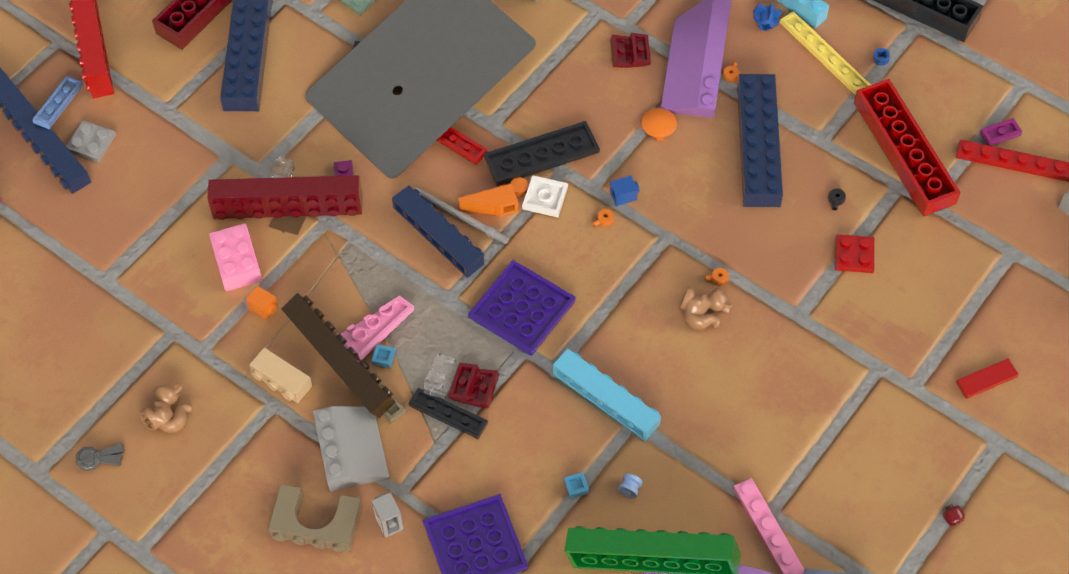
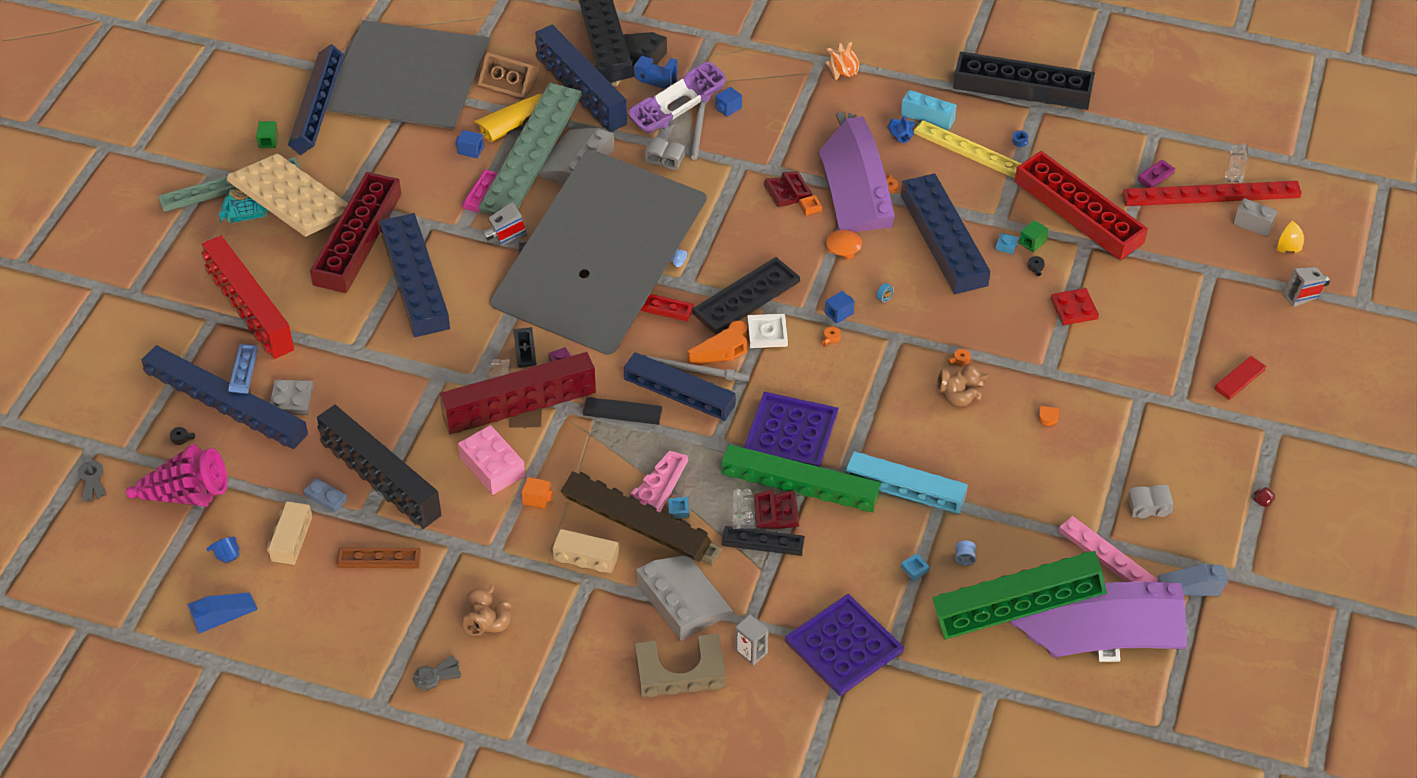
camera: 20 degrees left, 10 degrees down
none -> tan brick [267,502,312,565]
none -> sand blue plate [303,478,347,513]
none -> black brick [317,404,442,529]
none -> dark orange tile [337,547,421,568]
none -> light grey torso [482,202,528,245]
none -> black slope [513,327,537,367]
none -> black tile [583,397,662,425]
none -> light blue wheel [670,249,687,267]
none -> green brick [721,444,881,513]
none -> orange tile [799,195,822,215]
none -> dark azure tile [877,283,894,303]
none -> dark azure plate [995,233,1019,255]
none -> green brick [1019,220,1049,253]
none -> orange tile [1039,406,1059,426]
none -> light grey brick [1128,485,1174,519]

